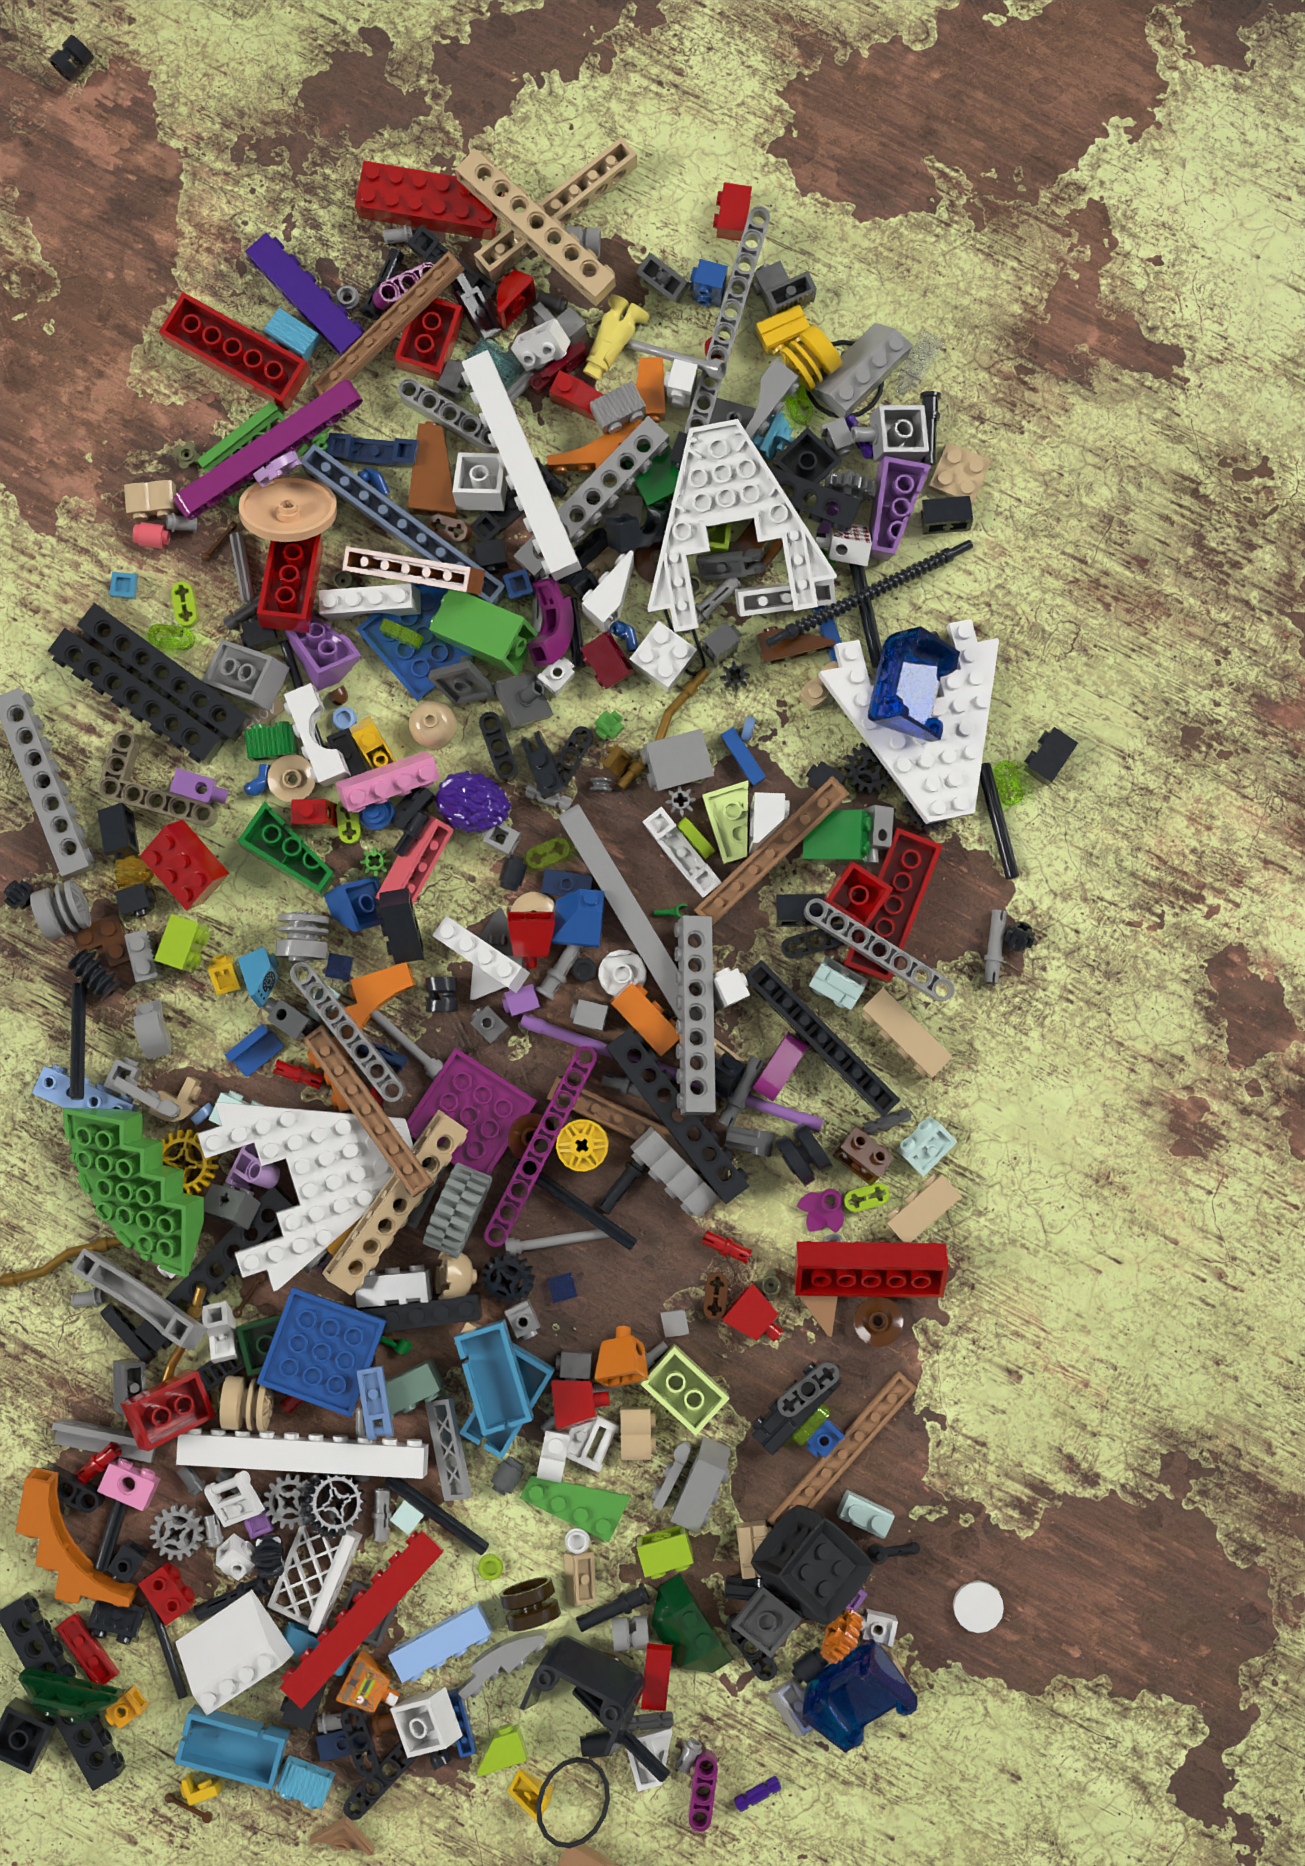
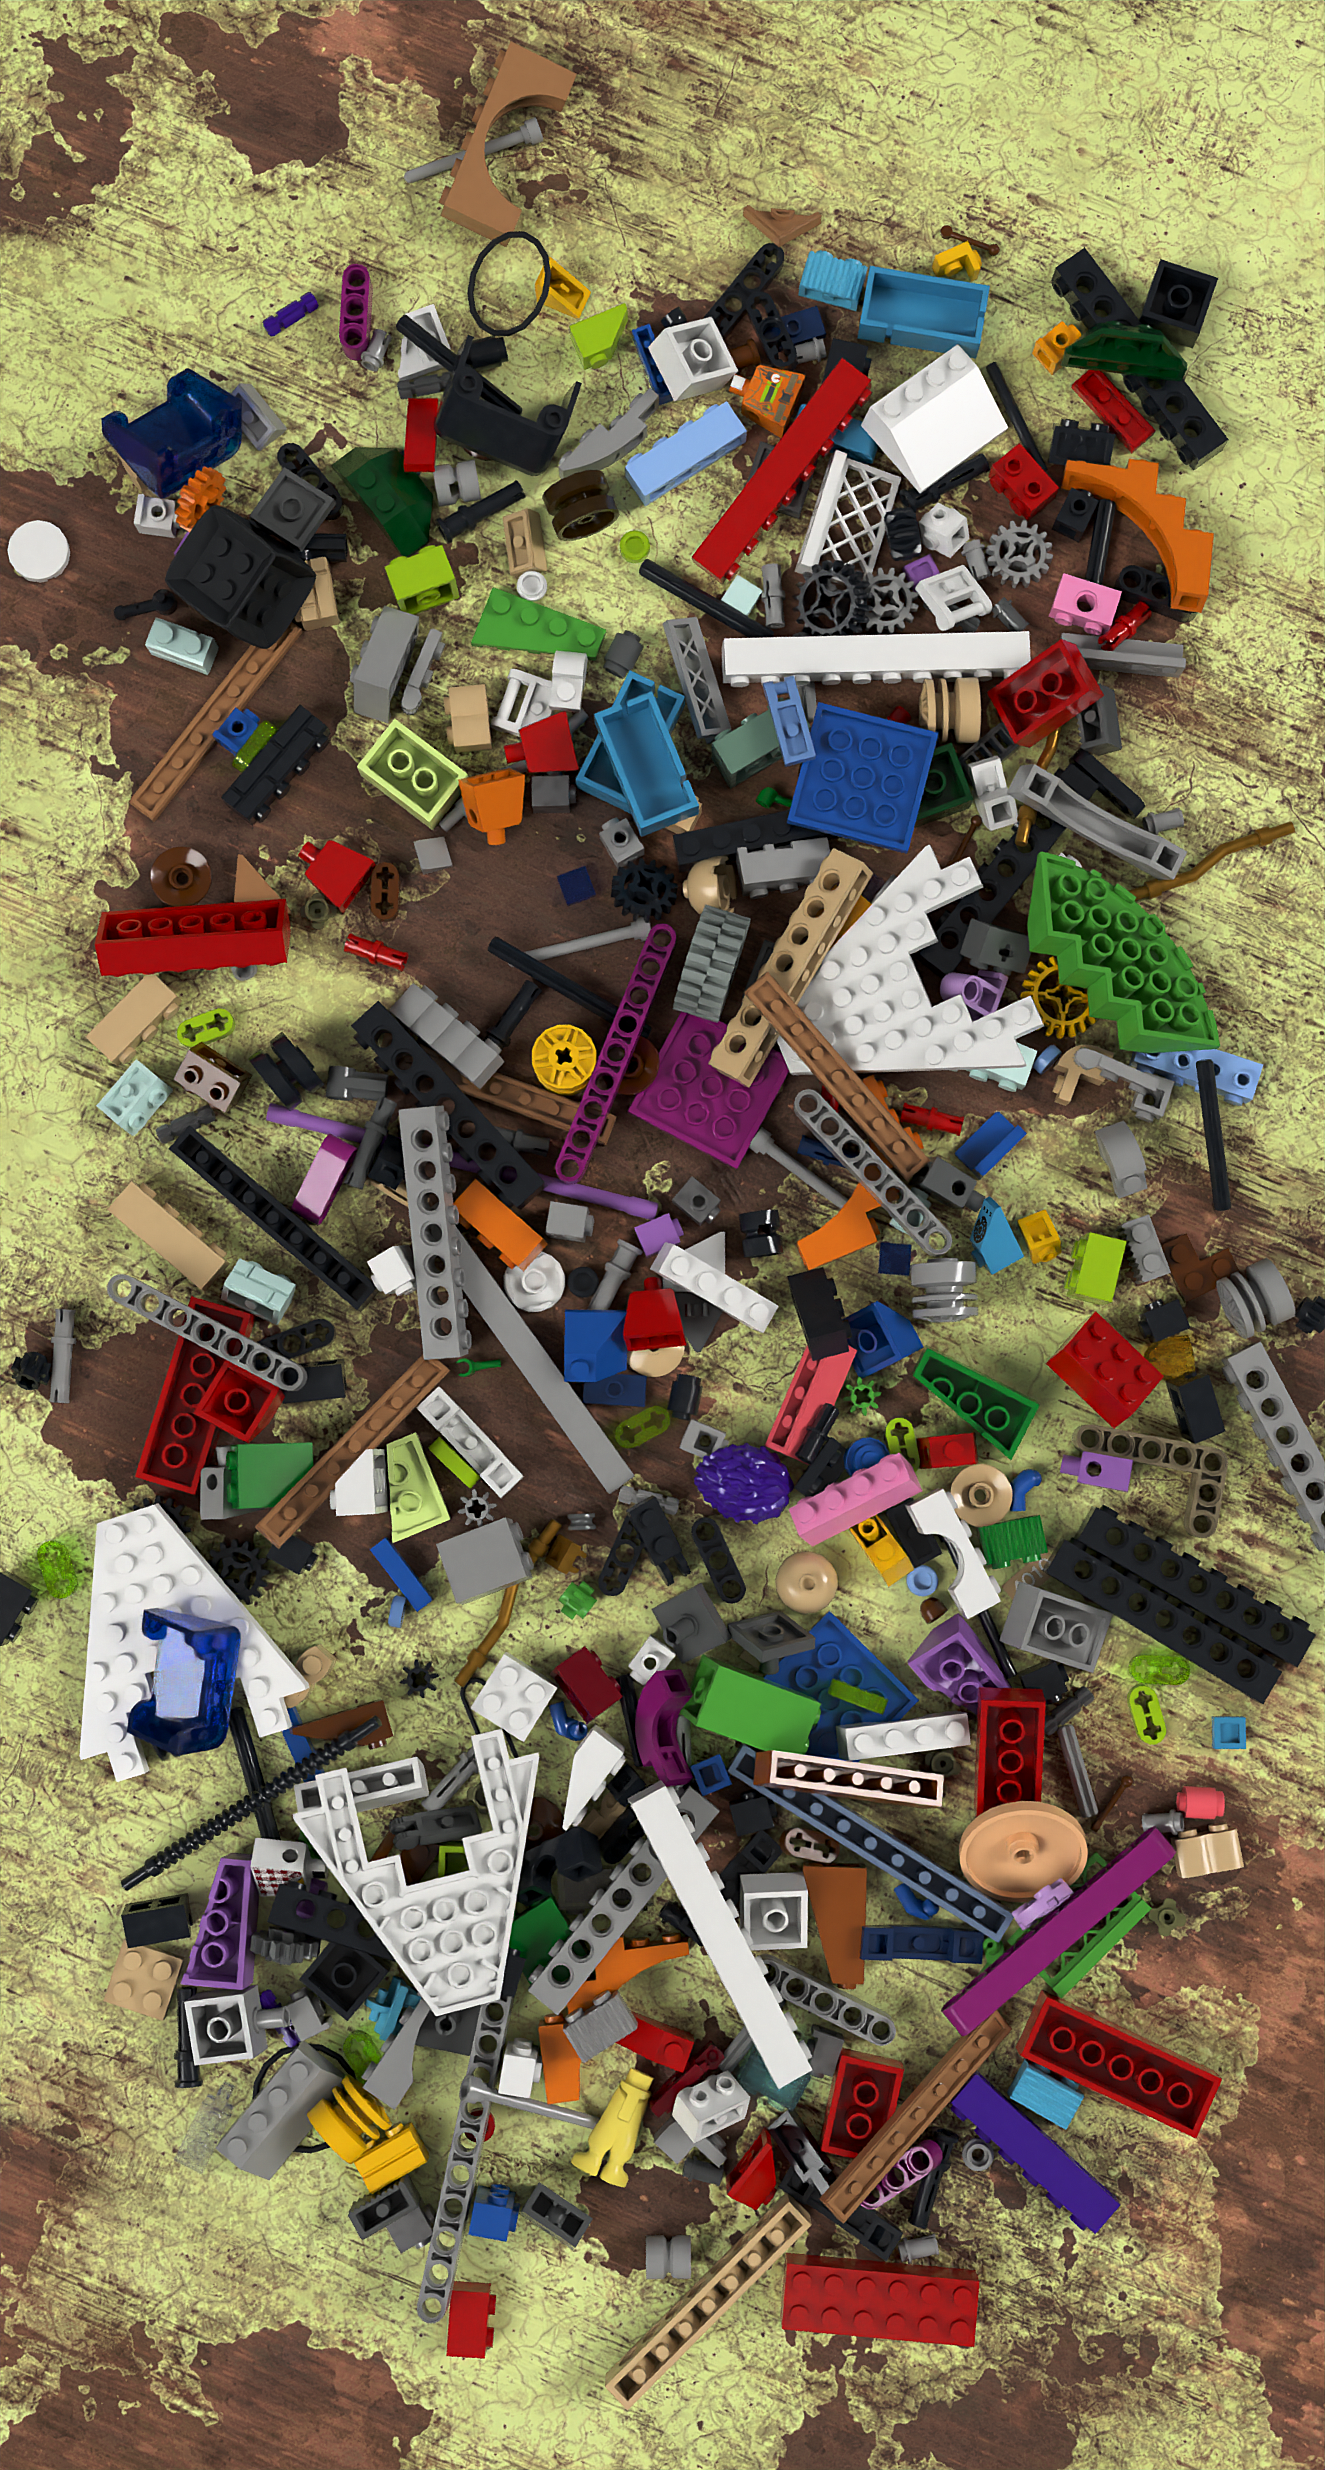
camera: 175 degrees right, 0 degrees up
black piece [67,949,122,1002] -> none
tan brick [455,149,616,306] -> none
dark grey brick [702,622,741,667] -> none
dark grey beam [777,1361,839,1417] -> none
black brick [791,1647,829,1685] -> none
magenta plate [797,1189,844,1233] -> none
black axle [980,762,1019,880] -> none

